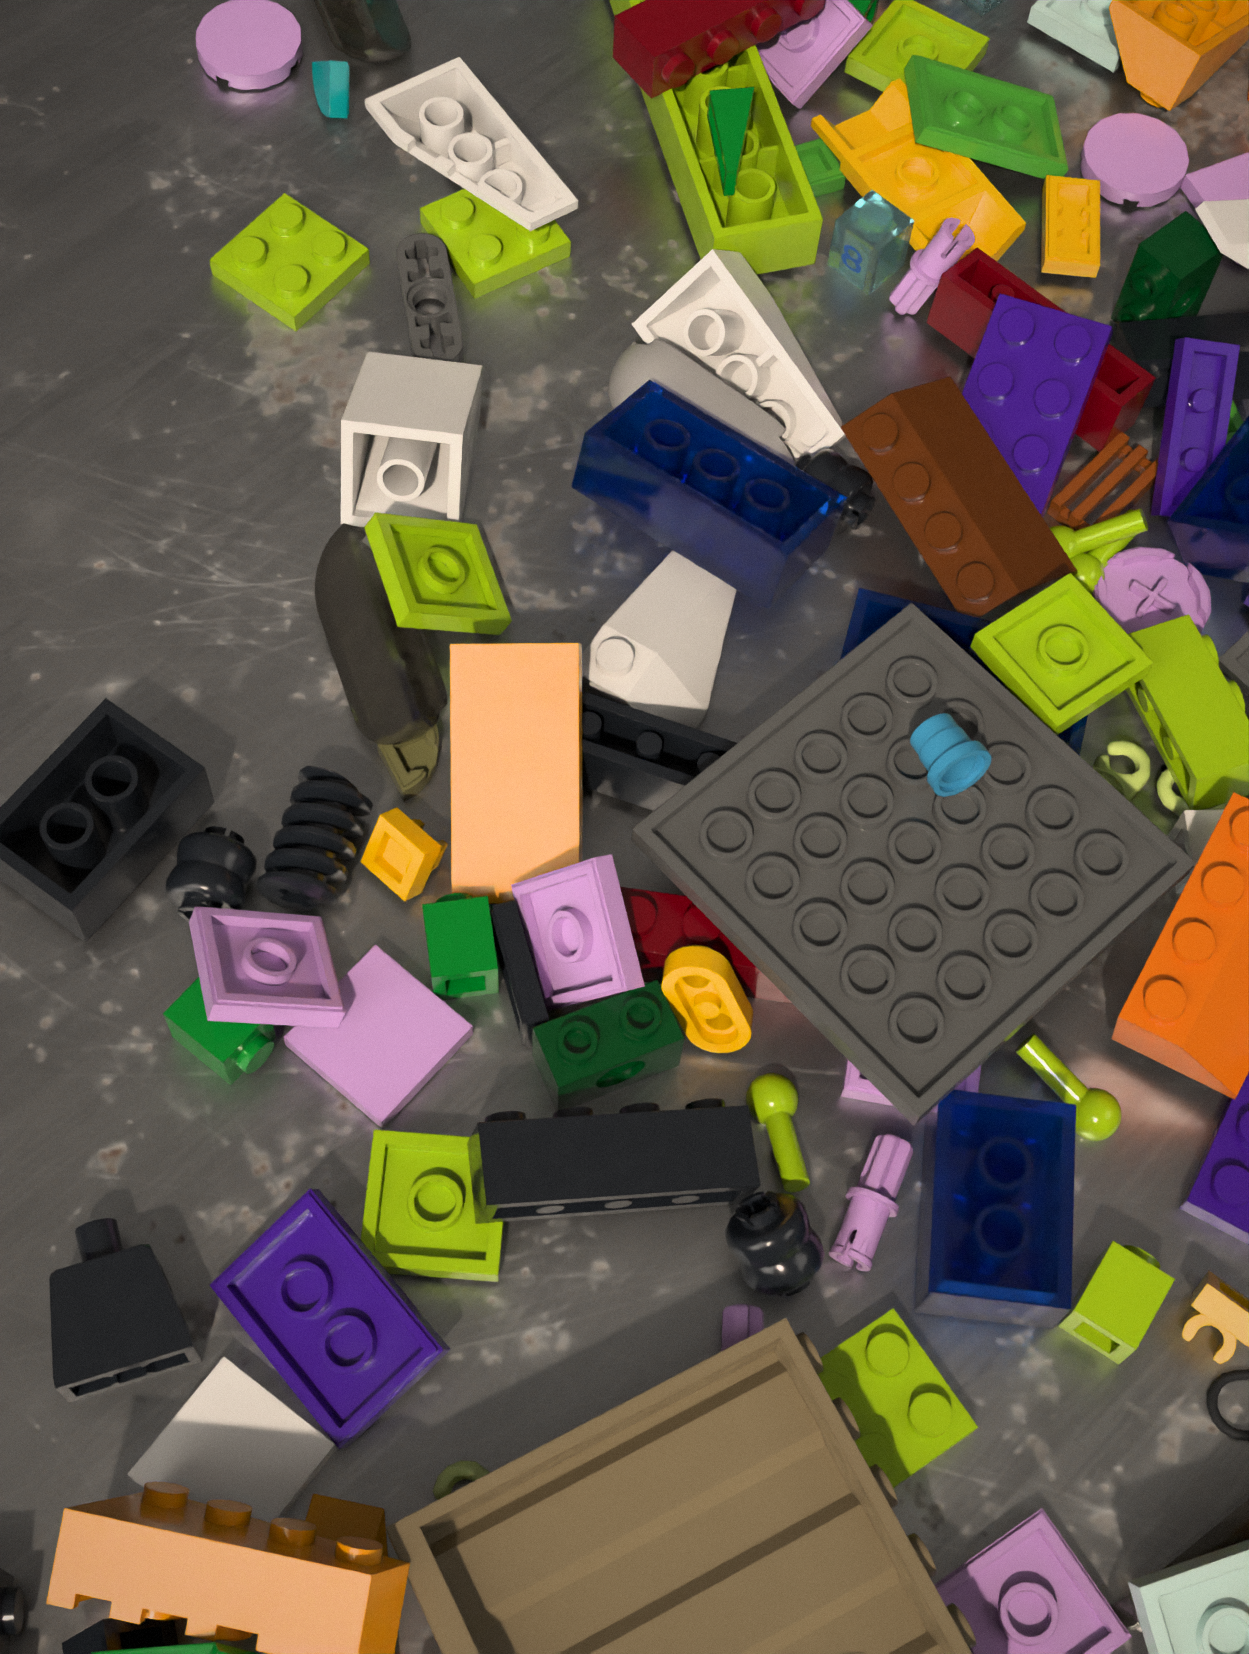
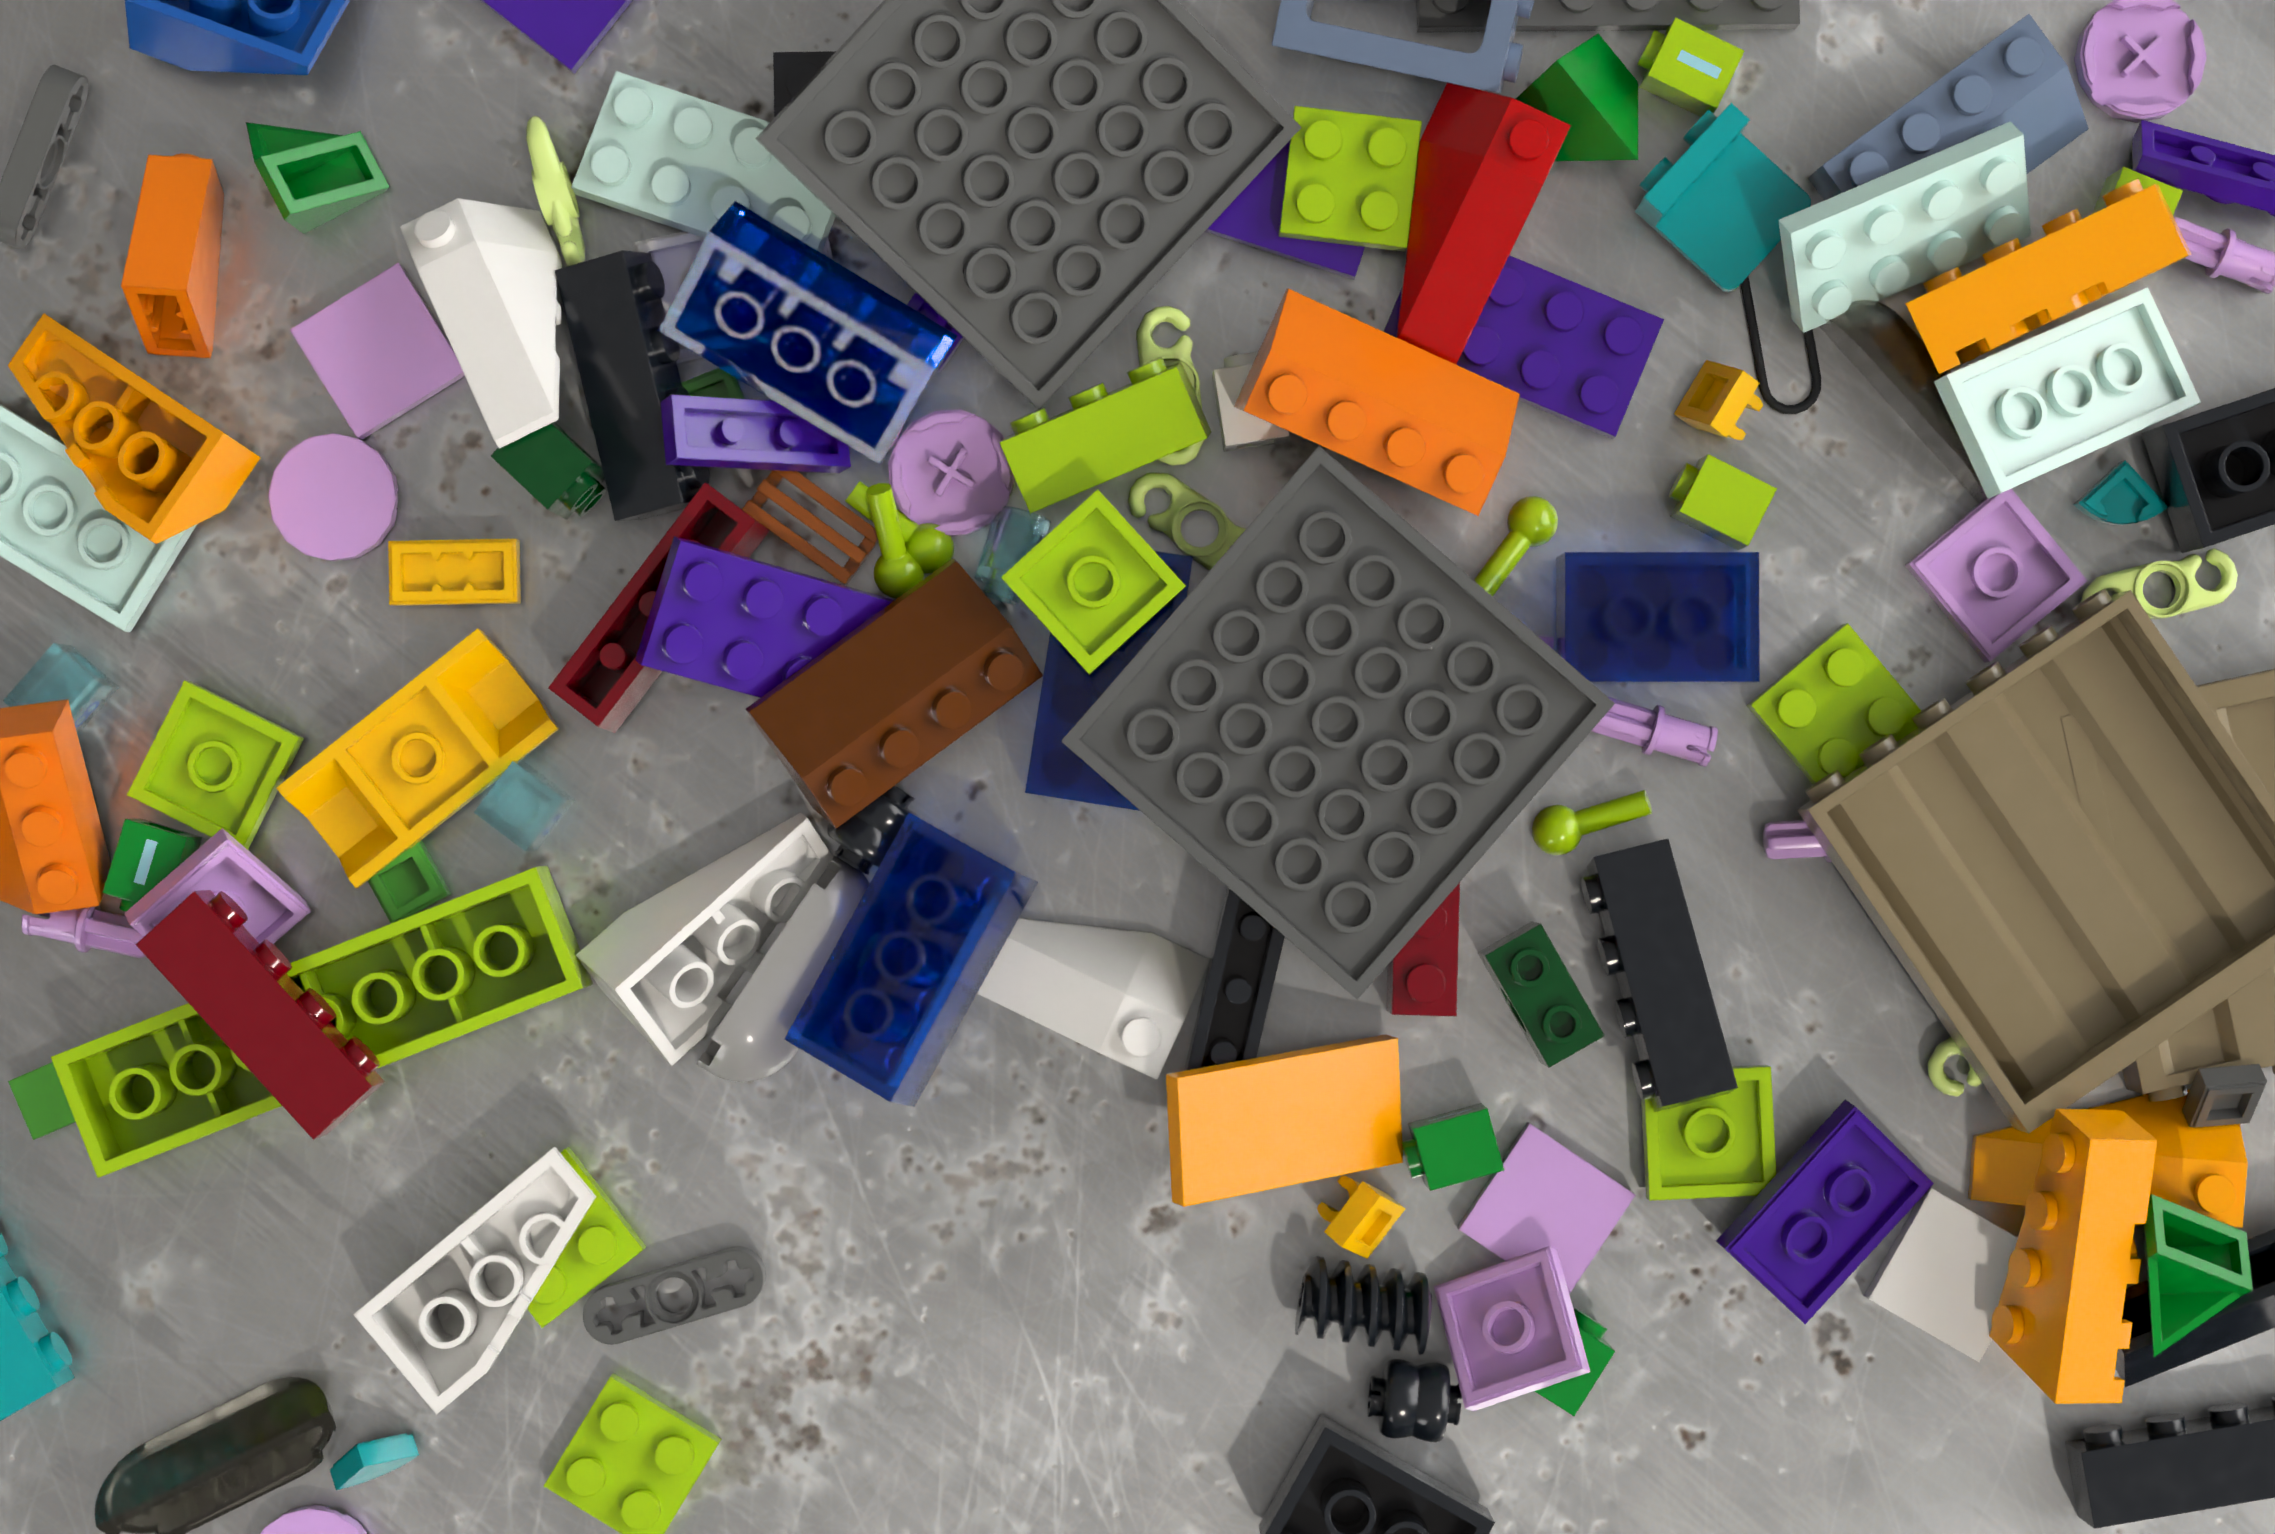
camera: 95 degrees left, 25 degrees up
black torso [49,1218,202,1403] -> none
clear smoke brick [315,523,447,745] -> none
white slope [341,351,483,527] -> none
lime plate [364,512,512,635] -> none
olive tile [377,718,440,802] -> none
black tile [490,900,549,1048] -> none
lavender tile [511,854,645,1011] -> none
yellow plate [661,945,753,1053] -> none
green piece [707,87,754,196] -> none
black piece [725,1191,825,1296] -> none
lavender axle [889,217,975,315] -> none
bright green tile [904,54,1069,179] -> none
dark azure piece [910,713,991,797] -> none

